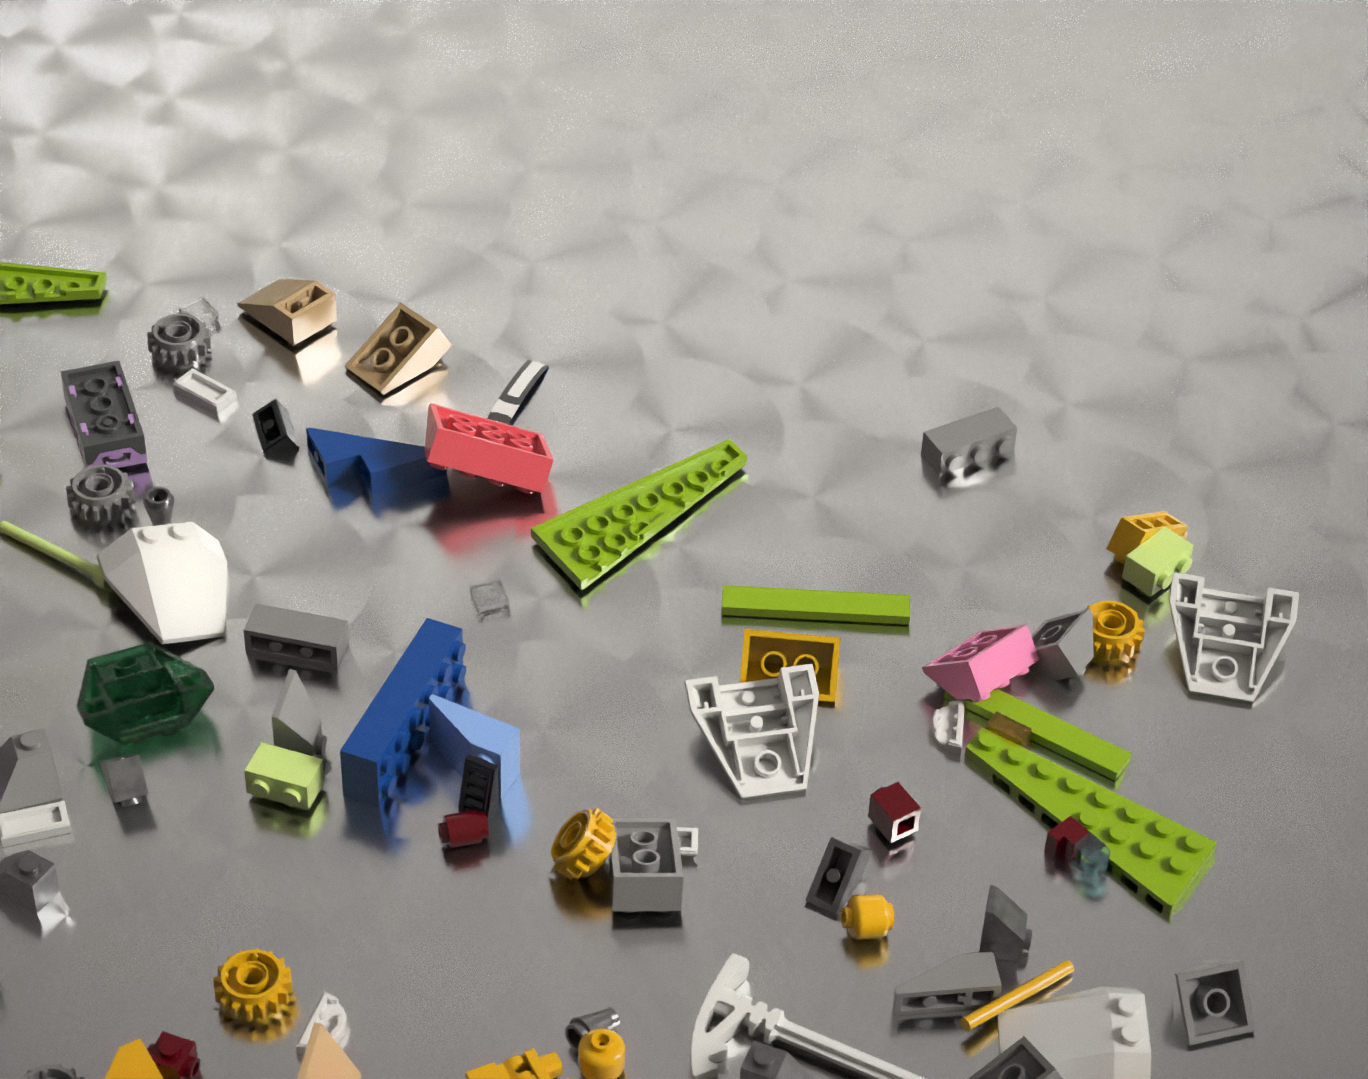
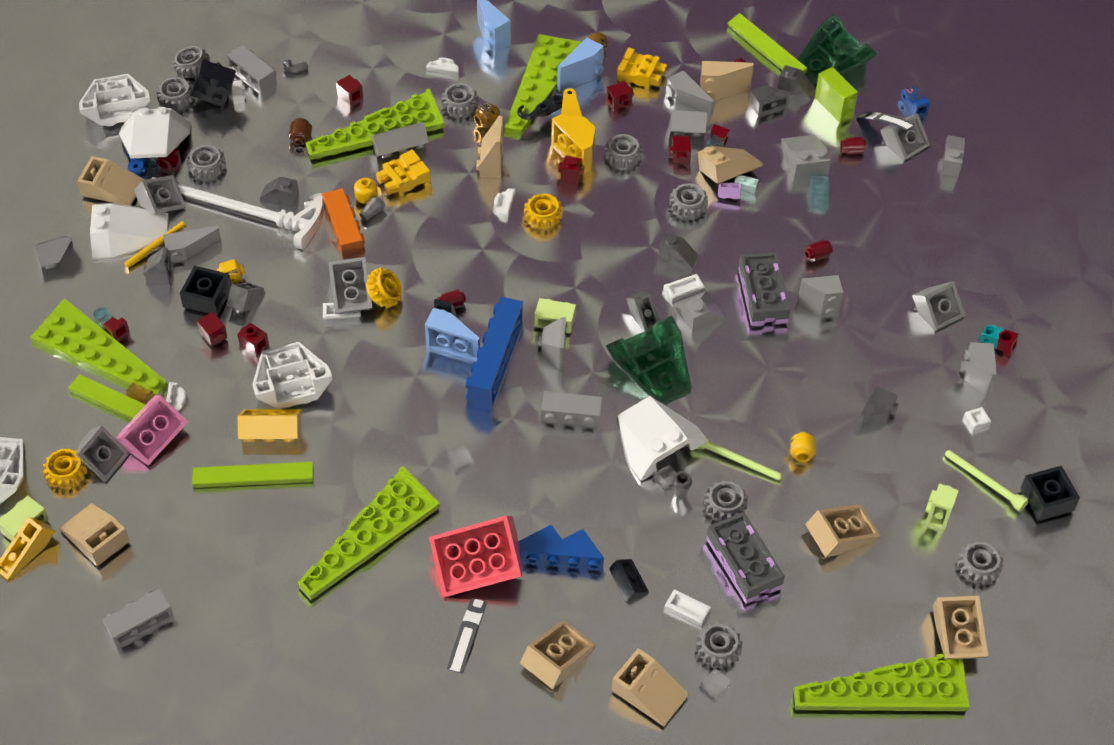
camera: 175 degrees right, 10 degrees up
none -> tan slope [59,503,130,566]
none -> black brick [180,265,231,316]
none -> dark red brick [237,322,269,356]
none -> orange brick [322,188,365,257]

